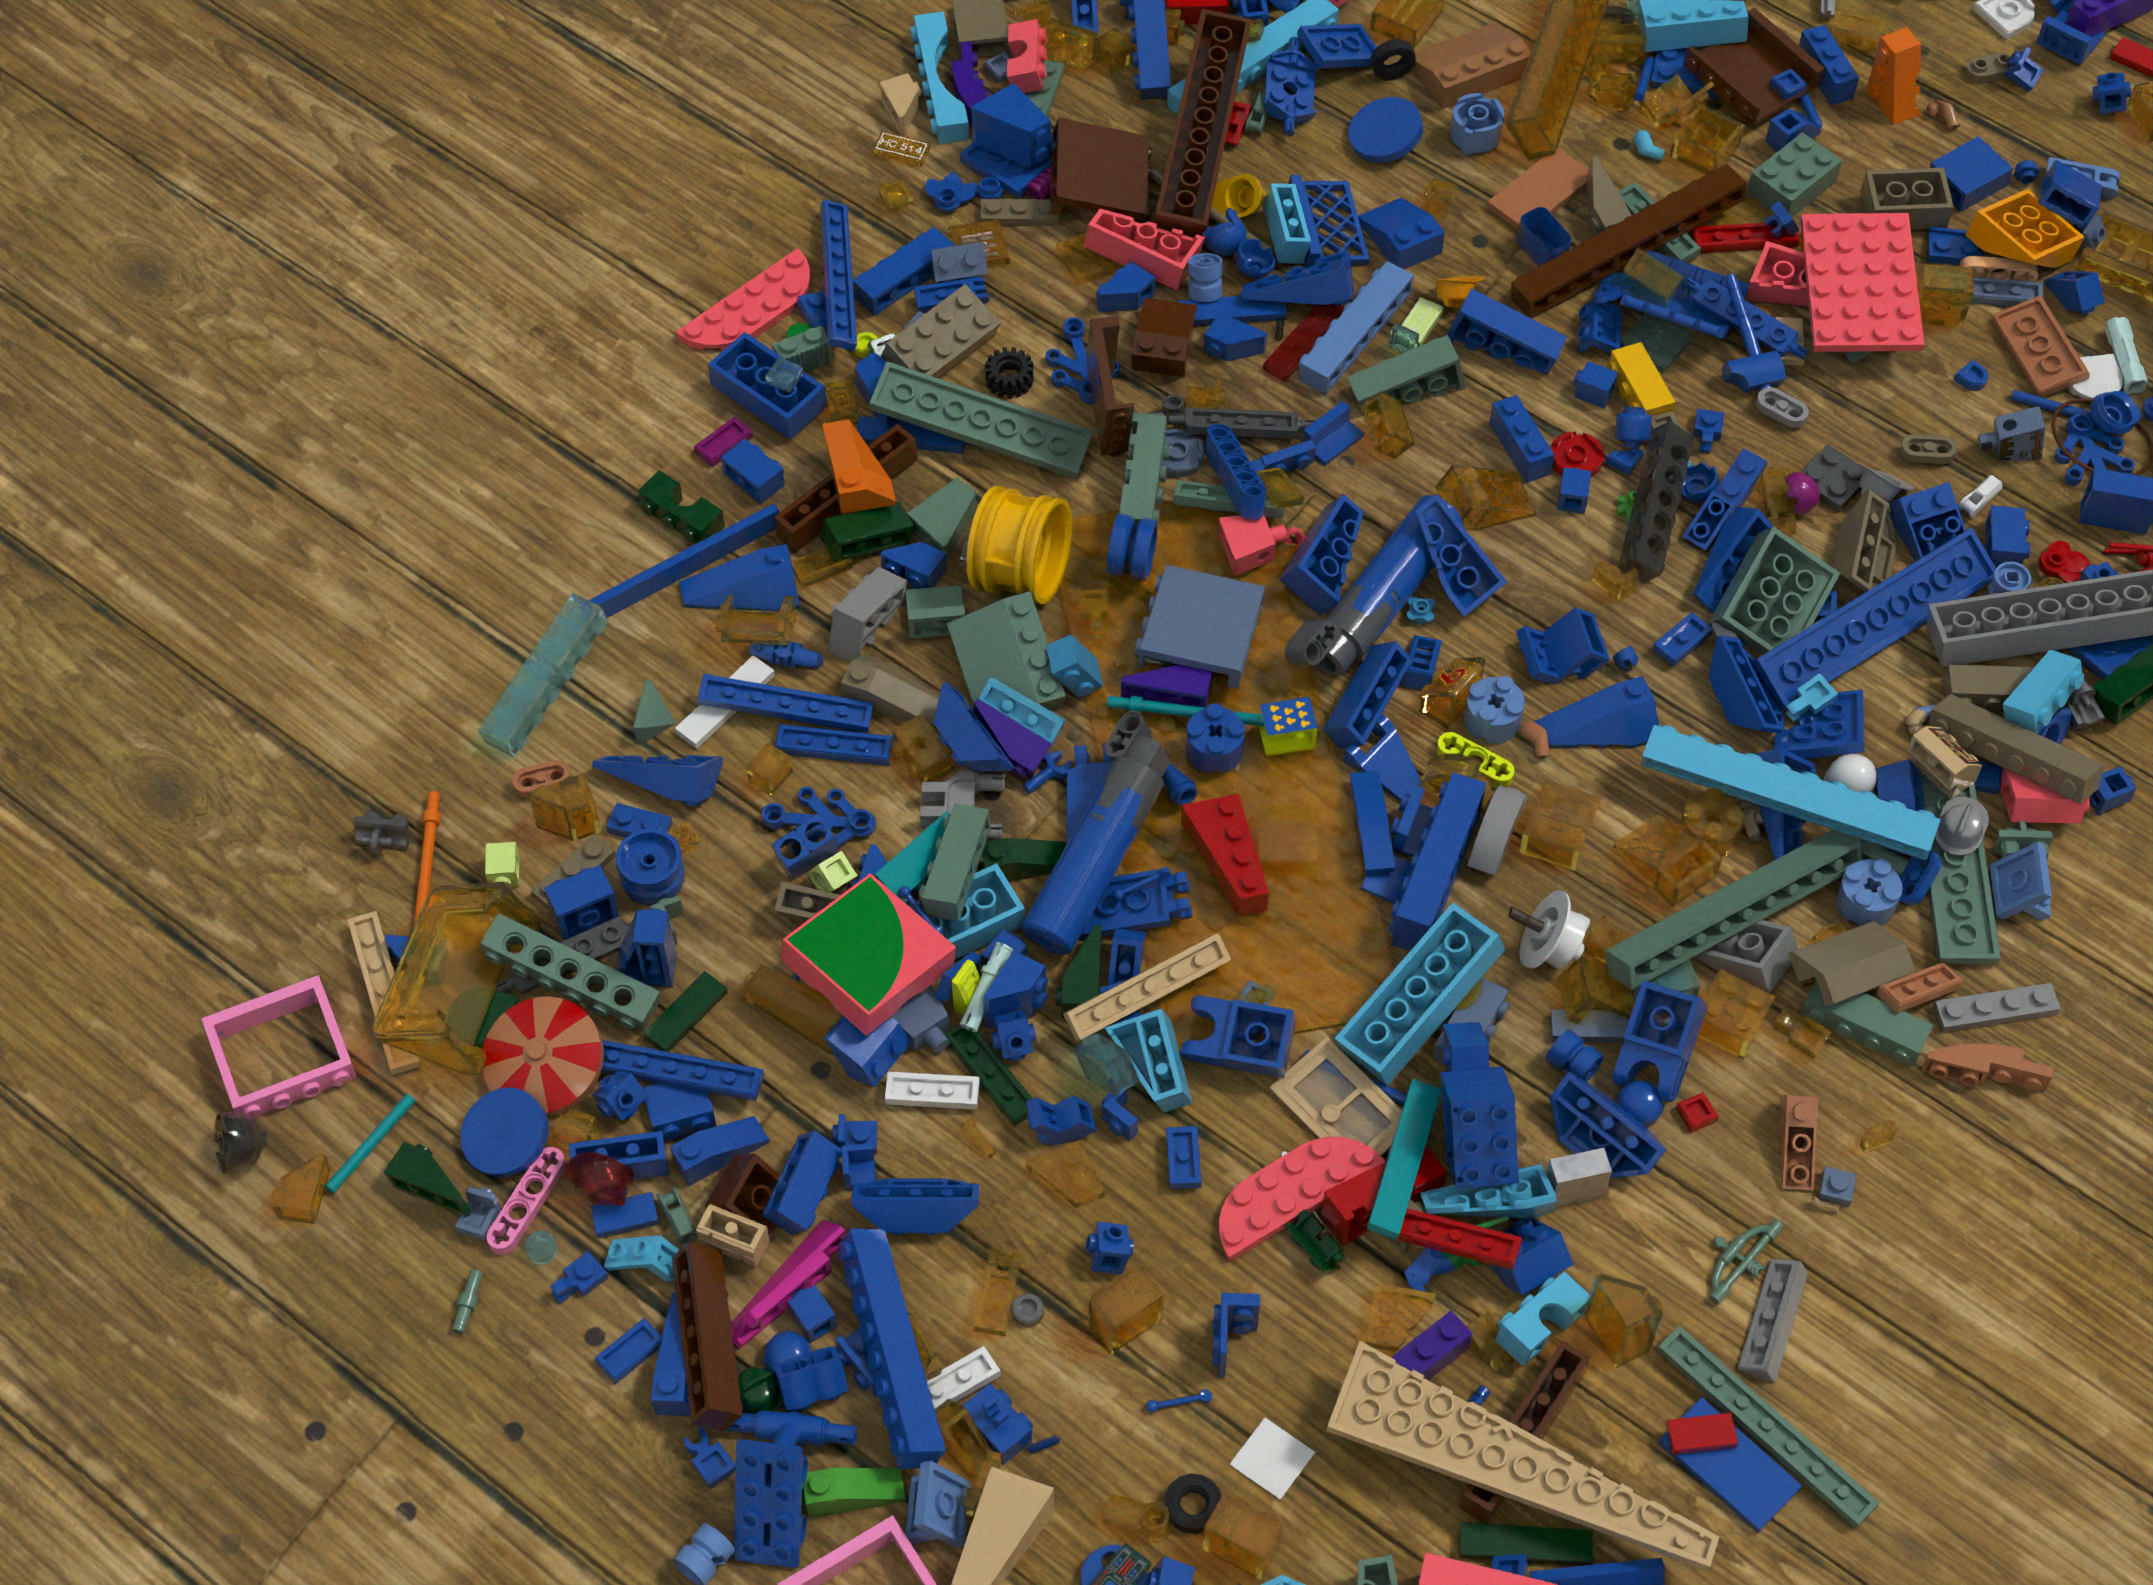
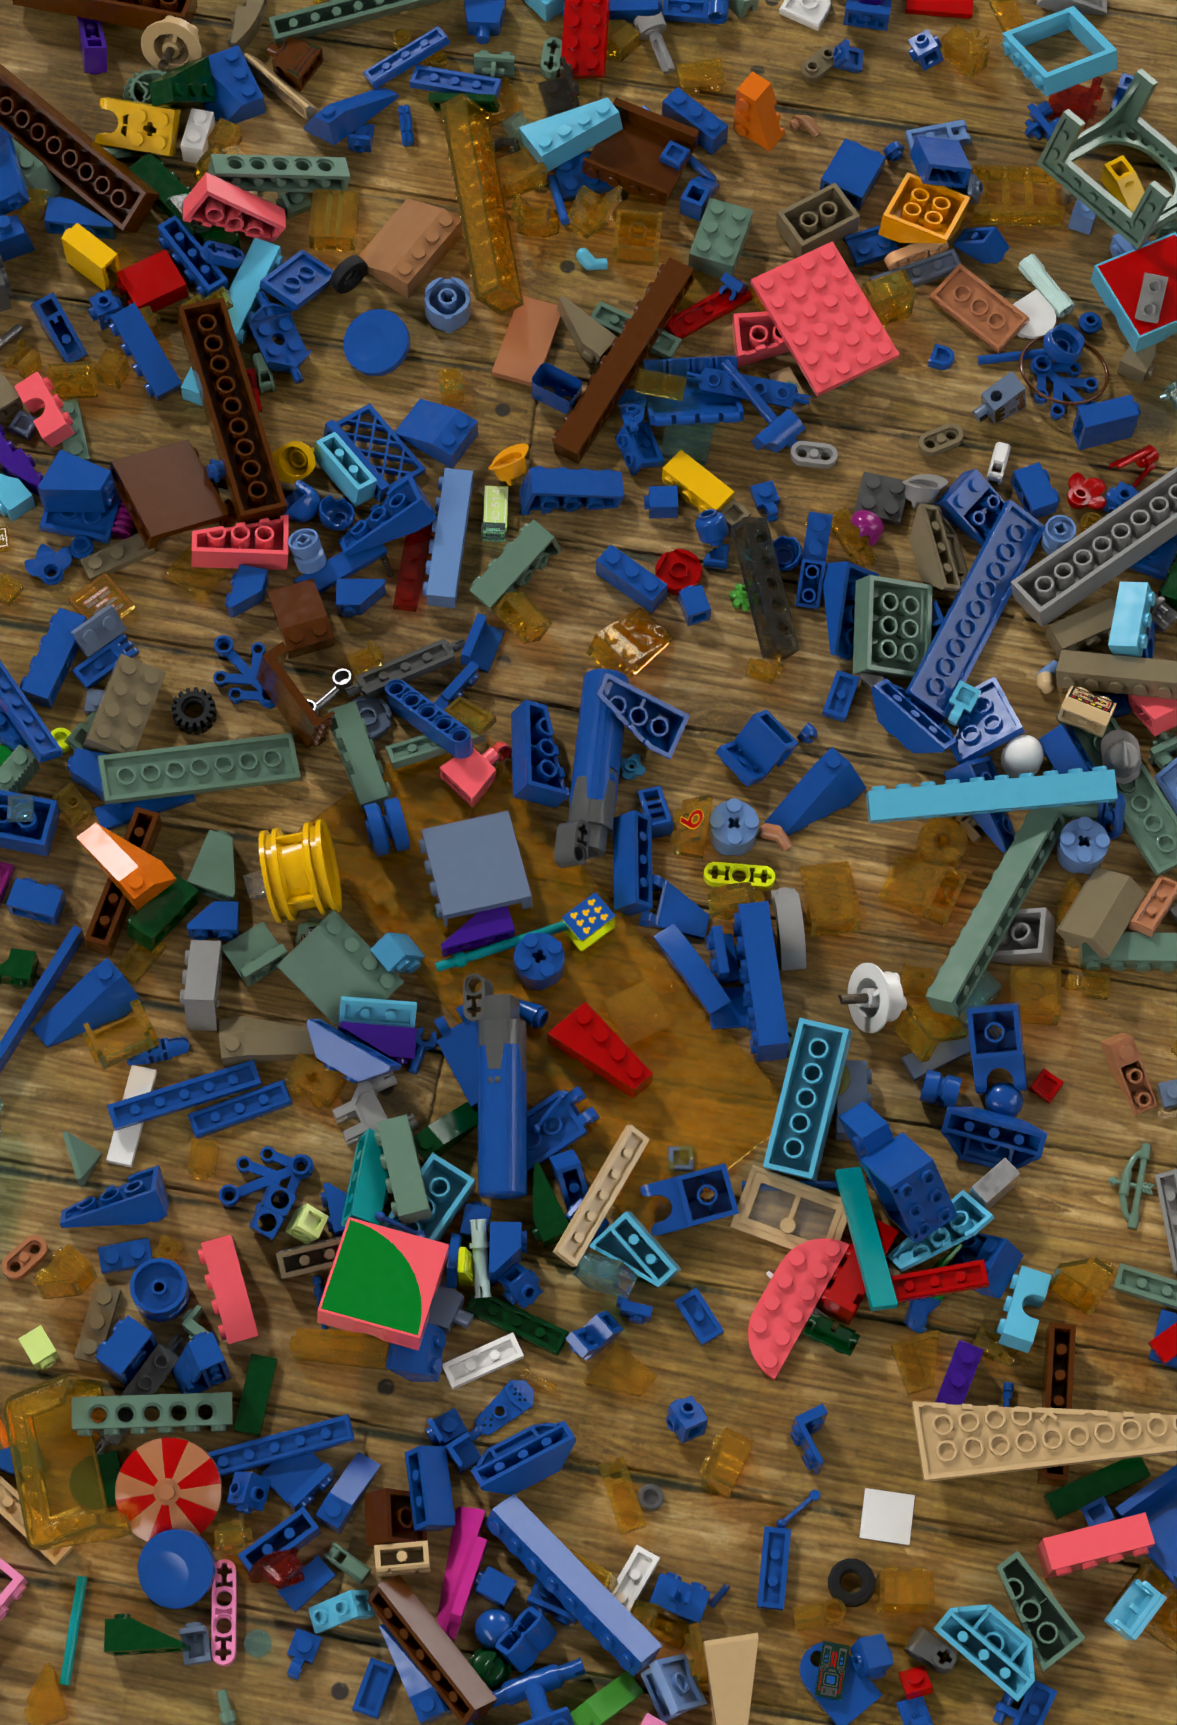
camera: 30 degrees left, 10 degrees up
none -> coral wedge [198,1235,259,1345]
none -> blue plate [206,459,225,483]
none -> blue piece [468,1380,534,1442]
none -> blue plate [757,1526,791,1611]

